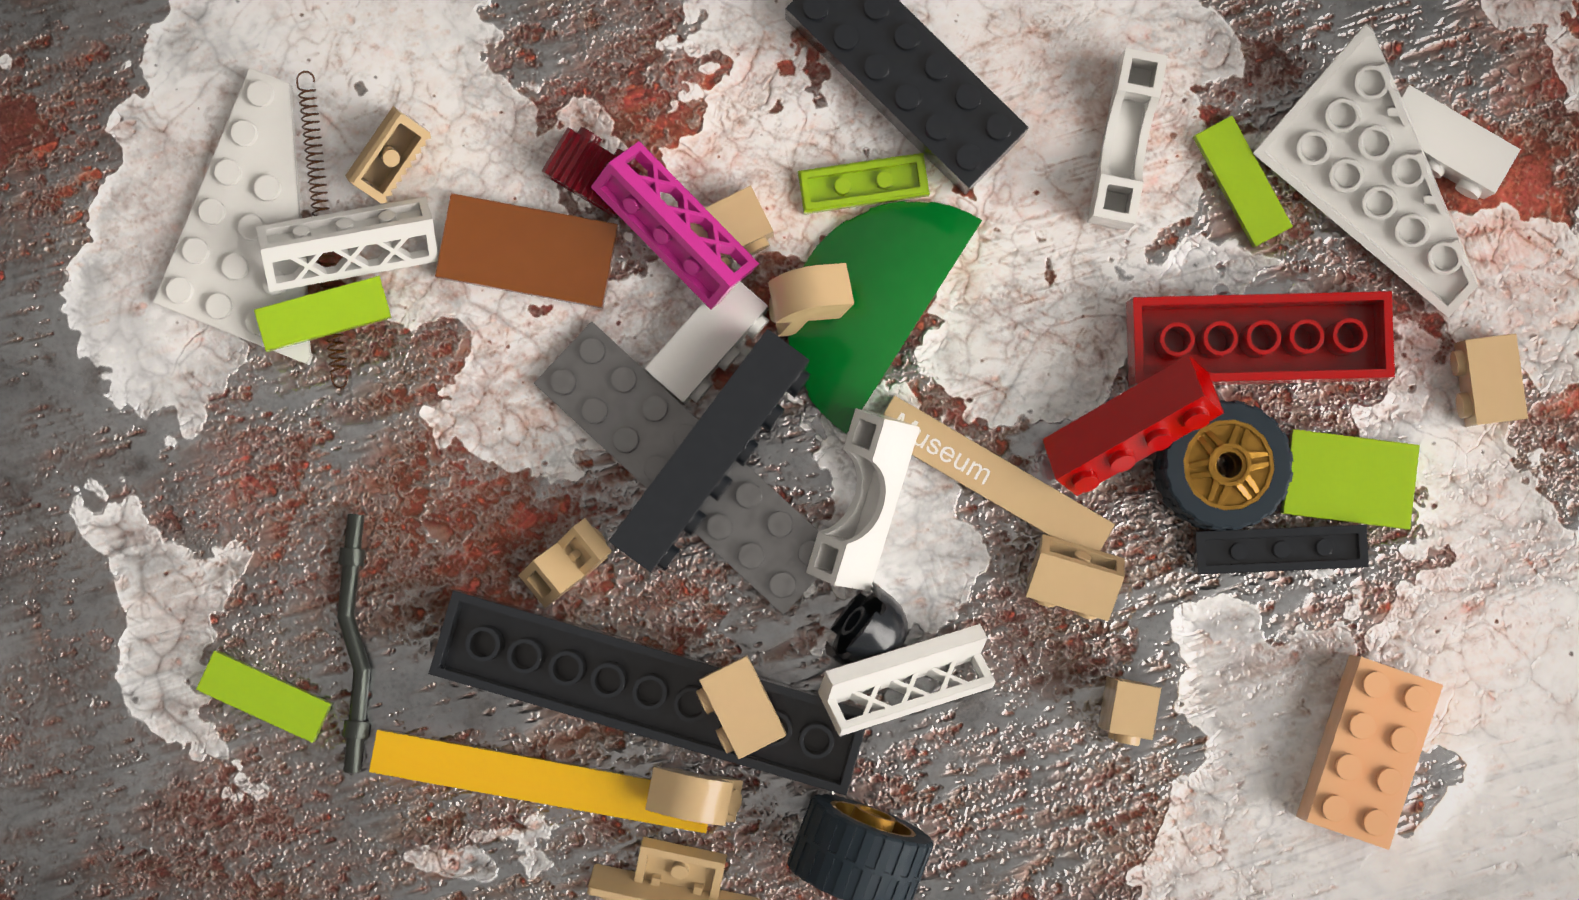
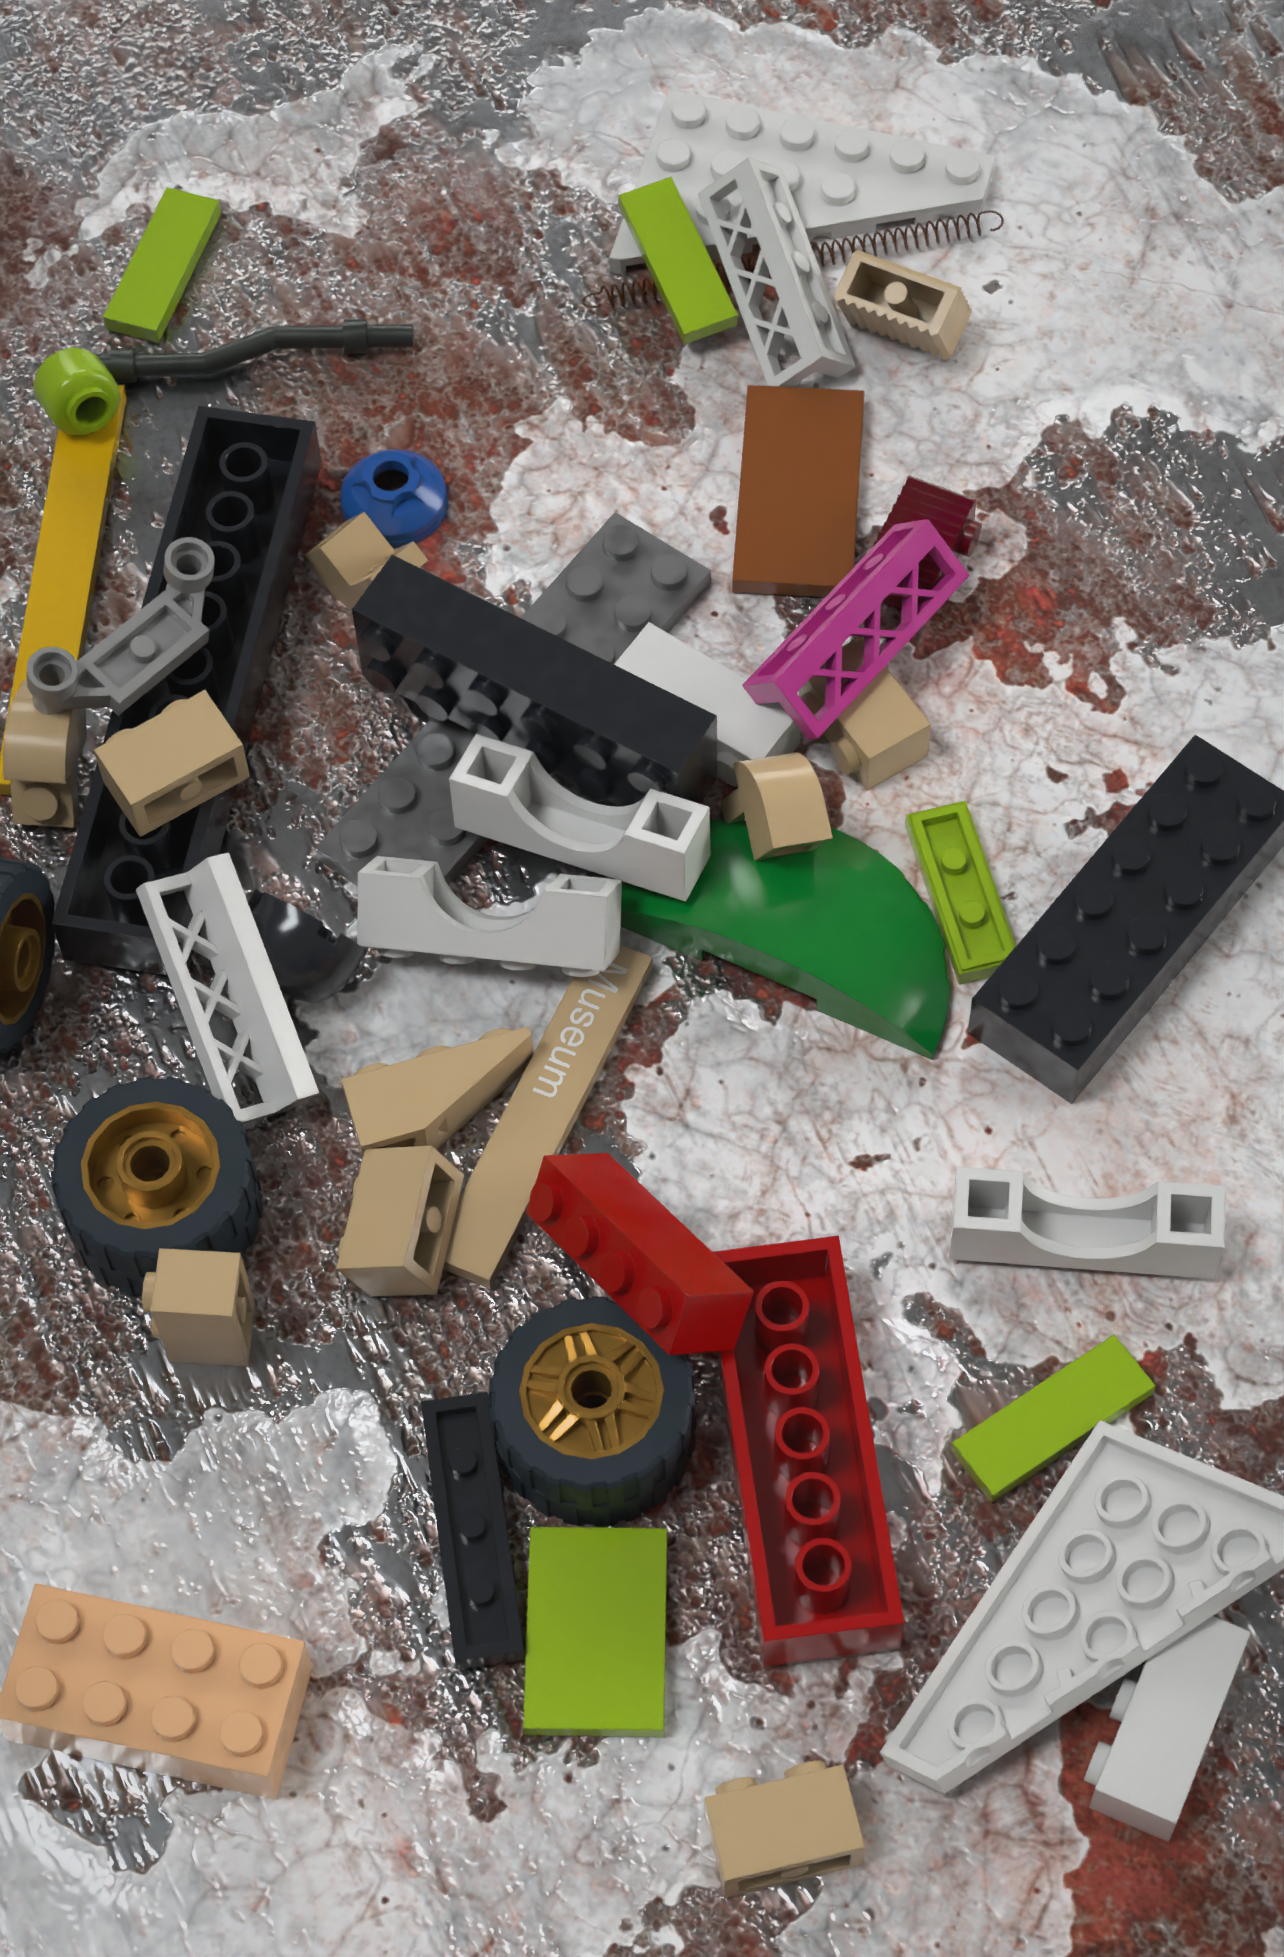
camera: 90 degrees right, 25 degrees down
none -> light grey plate [26,537,215,715]
none -> lime head [33,347,120,436]
none -> wheel [51,1077,263,1297]
none -> blue piece [340,449,448,548]
none -> tan slope [341,1026,534,1159]
none -> white arch [449,734,711,902]

